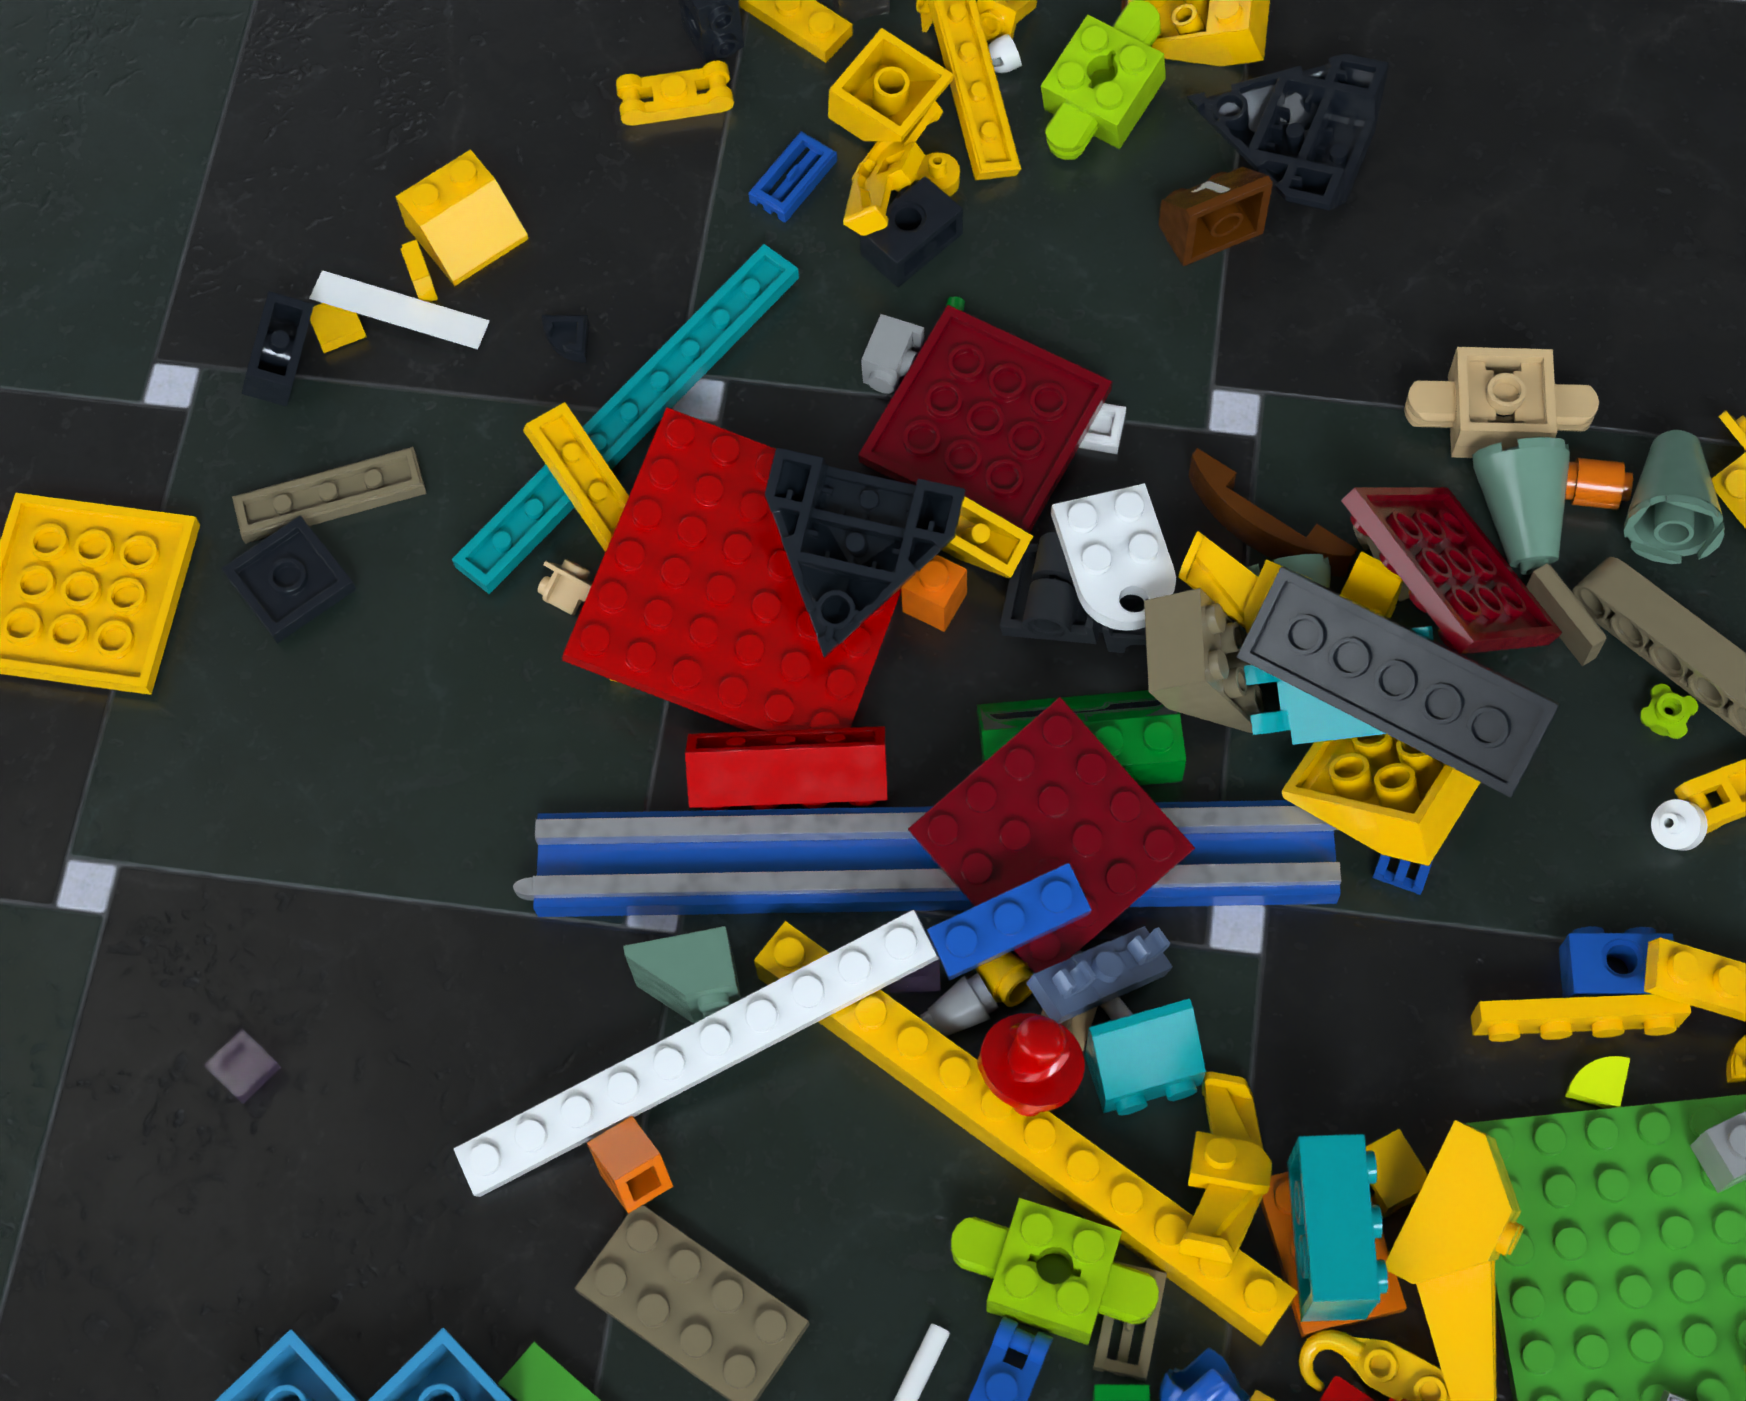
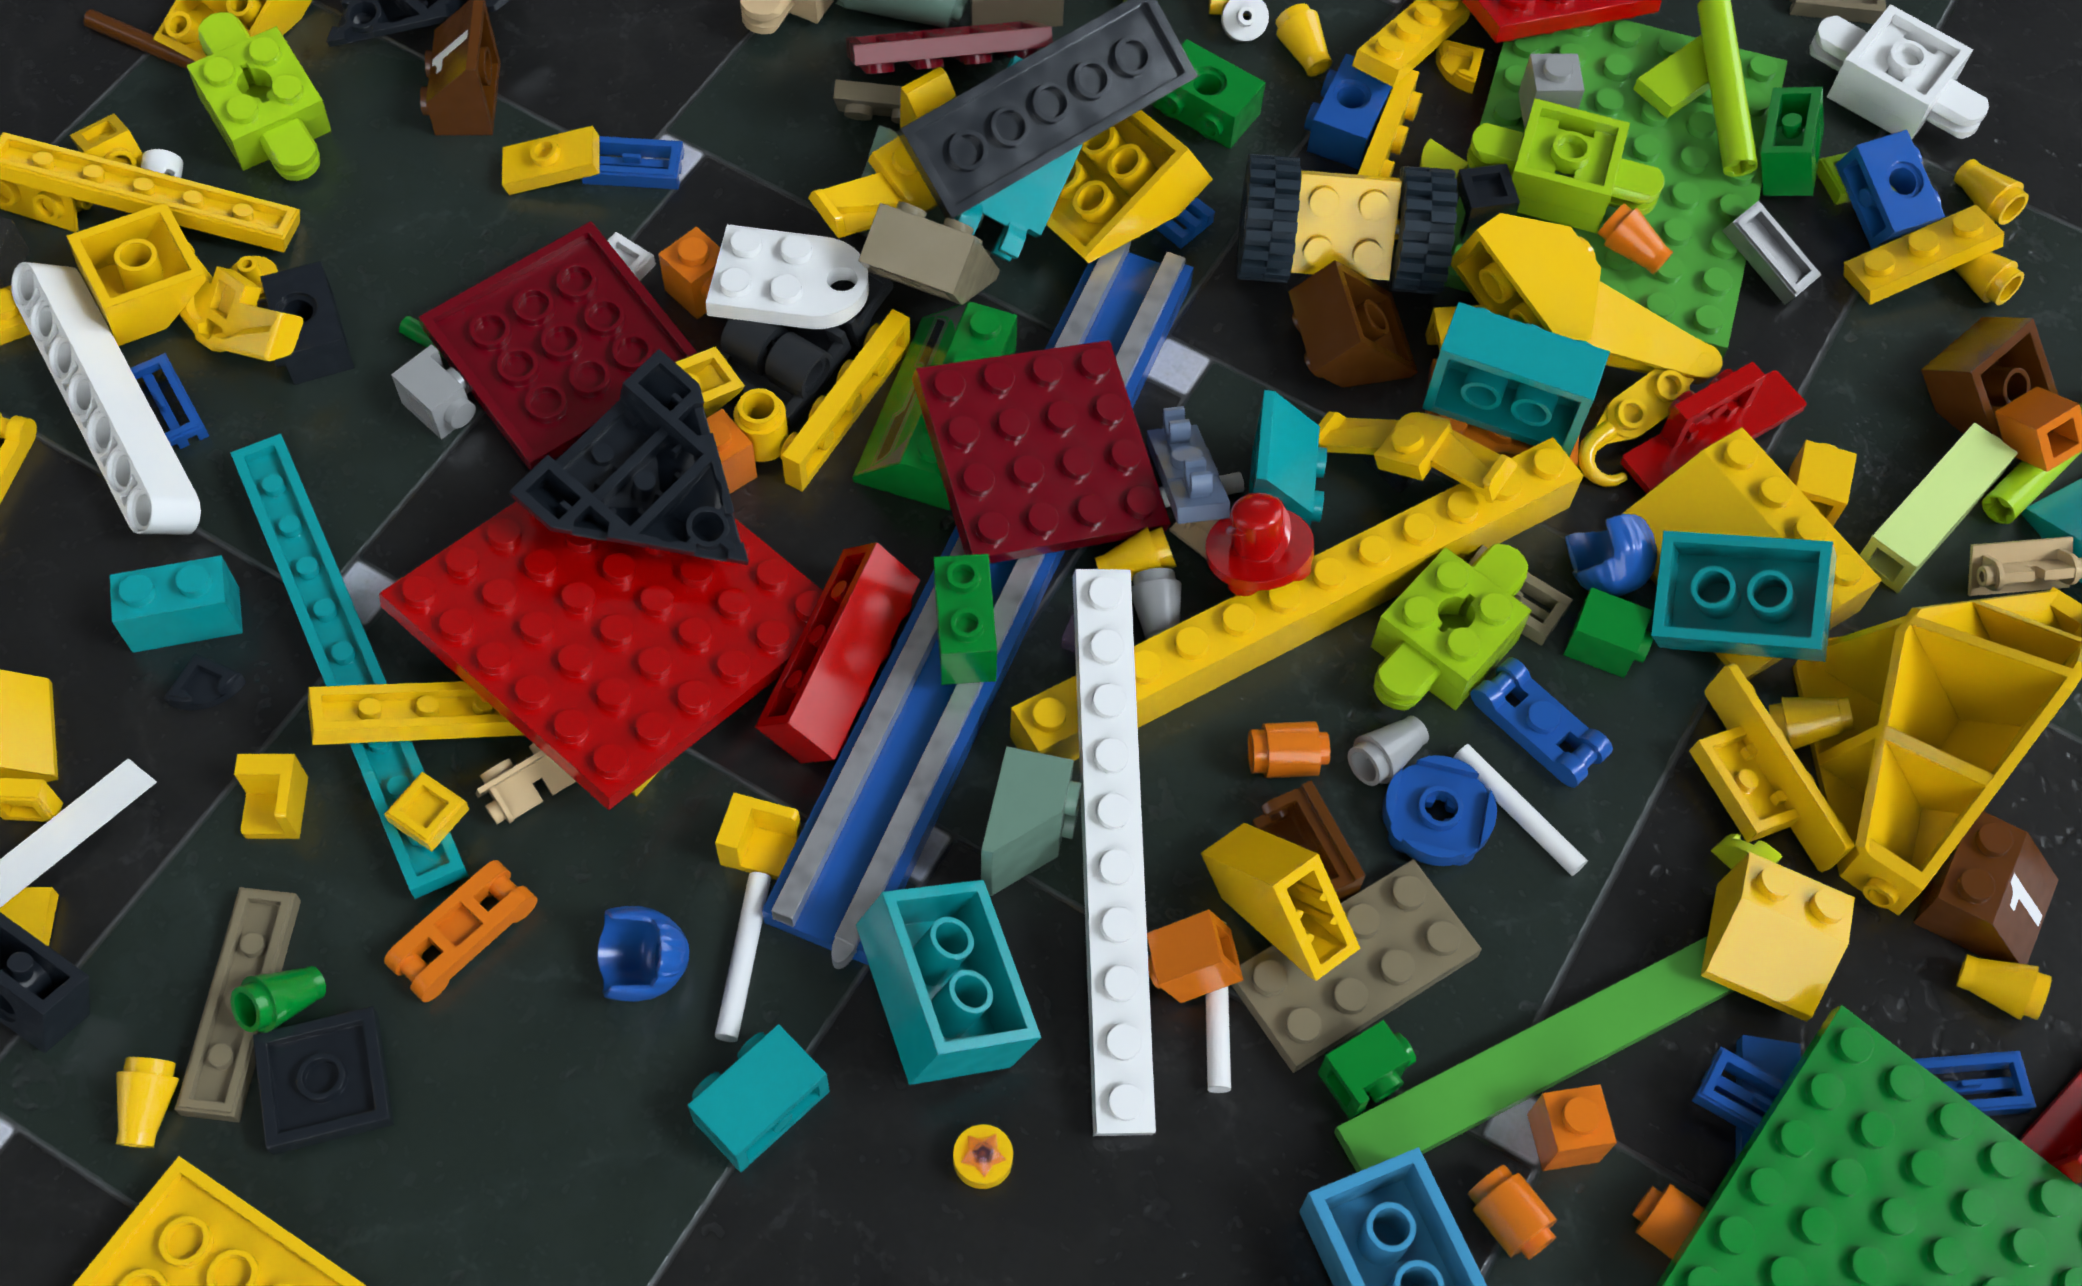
camera: 75 degrees left, 5 degrees down
blue brick [927,863,1092,980] -> none
reddish brown slope [1188,448,1357,577] -> none
none -> white beam [11,262,201,535]
none -> teal brick [110,555,243,653]
none -> yellow cone [116,1057,179,1148]
none -> green cone [230,966,326,1033]
none -> yellow panel [234,754,309,839]
none -> yellow tile [384,772,469,852]
none -> orange plate [384,860,538,1002]
none -> yellow plate [502,126,600,195]
none -> blue tile [582,136,684,190]
none -> blue hair [598,906,689,1002]
none -> orange brick [658,226,720,319]
none -> teal brick [688,1024,830,1173]
none -> yellow panel [715,793,802,880]
none -> white bar [715,872,771,1042]
none -> yellow brick [733,388,789,462]
none -> yellow plate [780,309,910,492]
none -> teal brick [856,880,1041,1085]
none -> green brick [934,554,997,685]
none -> yellow tile [953,1124,1013,1189]
none -> green brick [1152,39,1266,149]
none -> yellow slope [1201,823,1361,981]
none -> white bar [1205,921,1231,1093]
none -> plate [1237,154,1458,295]
none -> orange brick [1248,721,1330,778]
none -> reddish brown hinge [1251,780,1366,903]
none -> yellow cone [1276,3,1332,76]
none -> reddish brown slope [1288,260,1418,388]
none -> green brick [1318,1020,1416,1120]
none -> light grey cone [1348,716,1429,786]
none -> blue plate [1382,755,1497,866]
none -> black panel [1457,163,1520,244]
none -> lime brick [1467,98,1664,233]
none -> orange cone [1597,203,1673,275]

